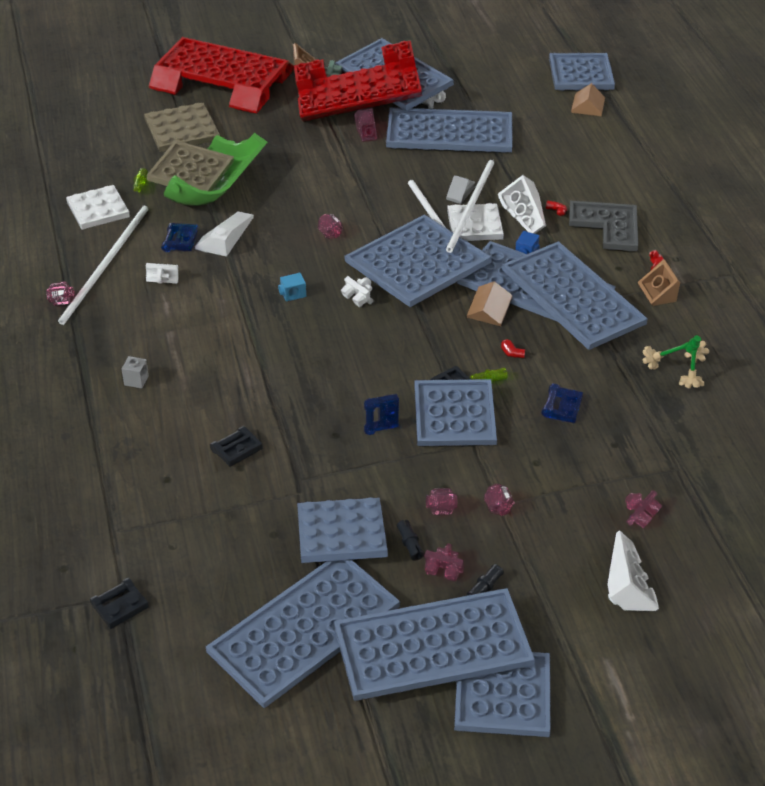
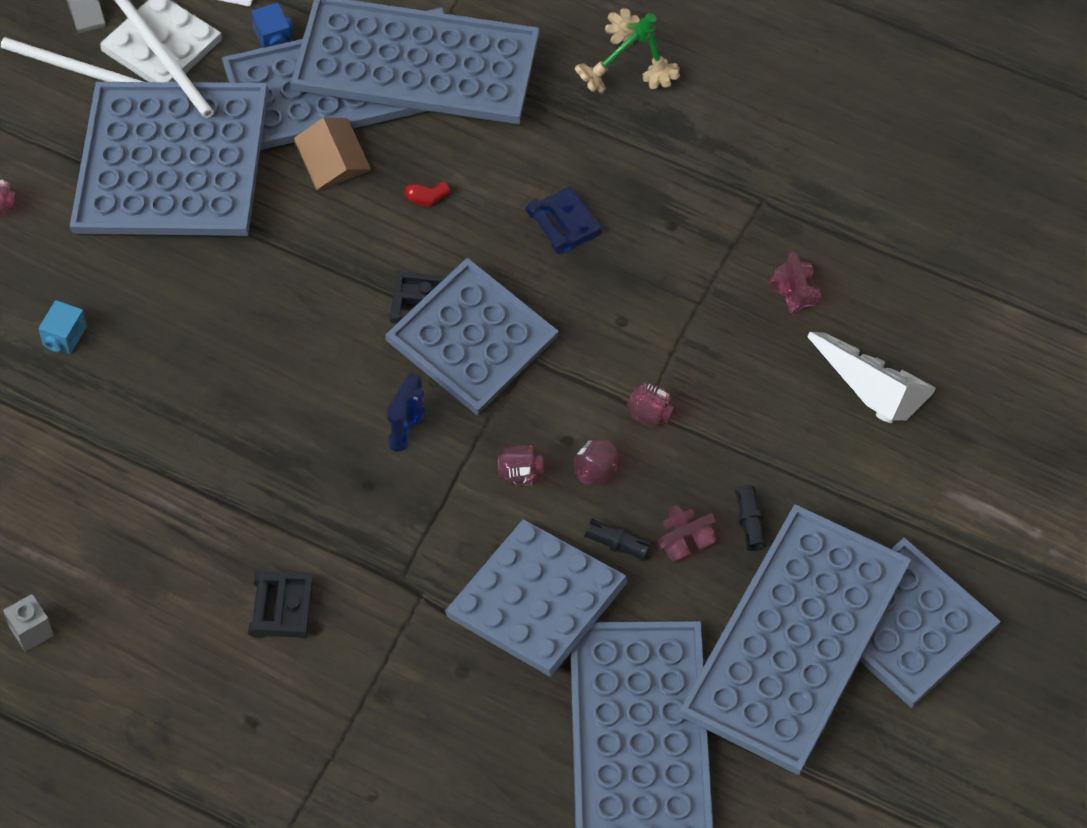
camera: 50 degrees left, 15 degrees up
white hips [341,276,374,307] -> none
clear neon green axle [470,367,508,384] -> none
none -> clear pink head [498,444,544,486]

